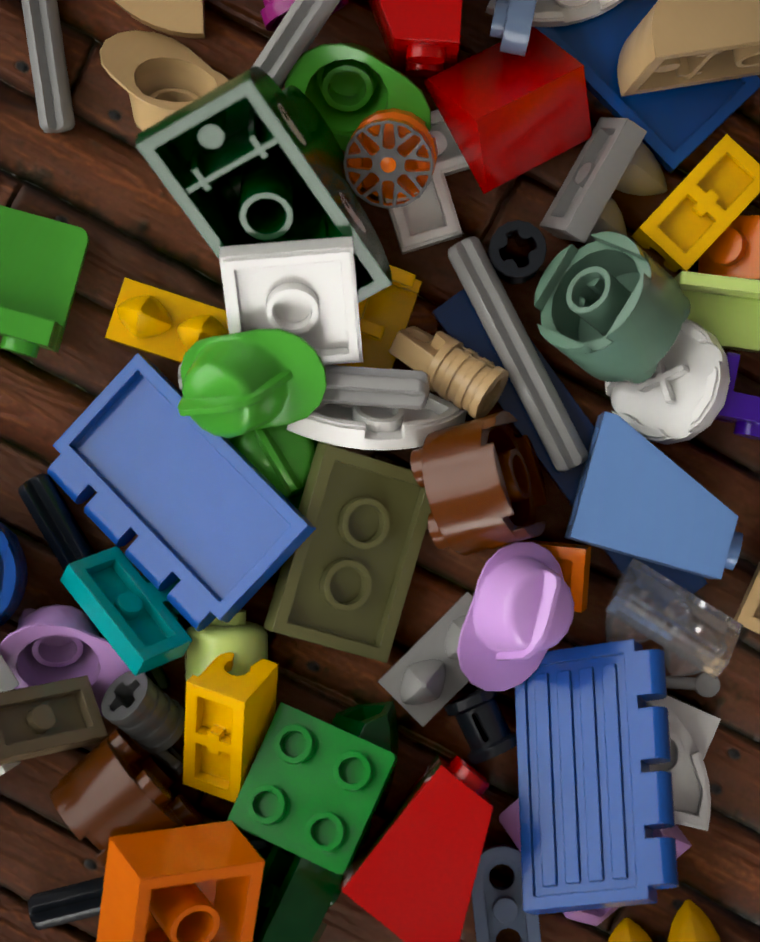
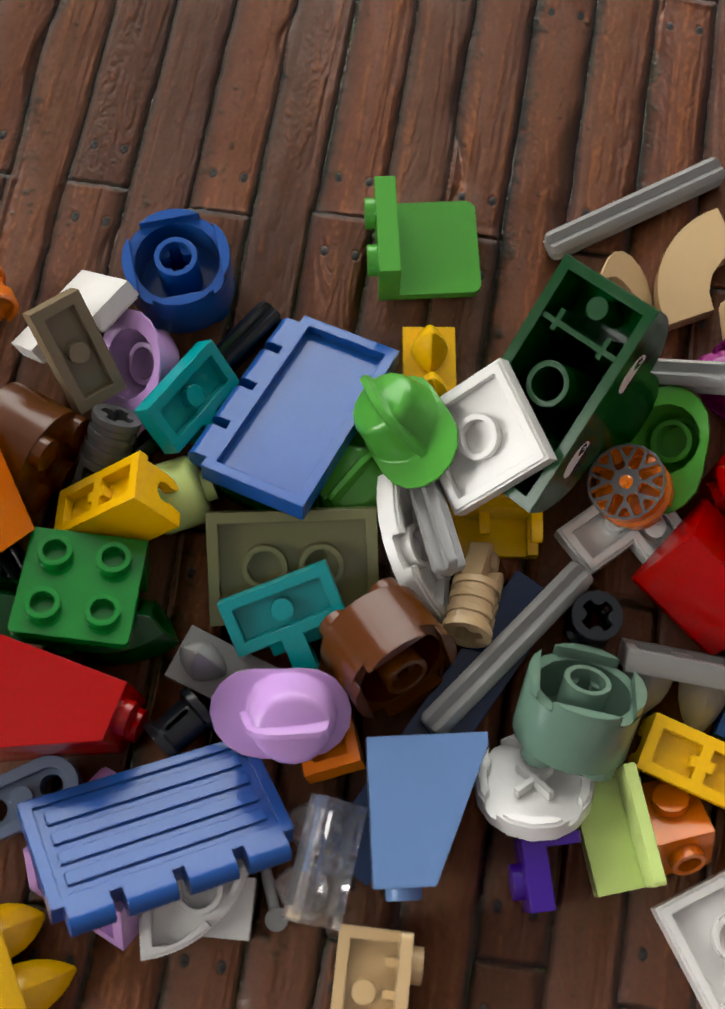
camera: 70 degrees right, 15 degrees down
none -> teal hinge [217,559,345,670]

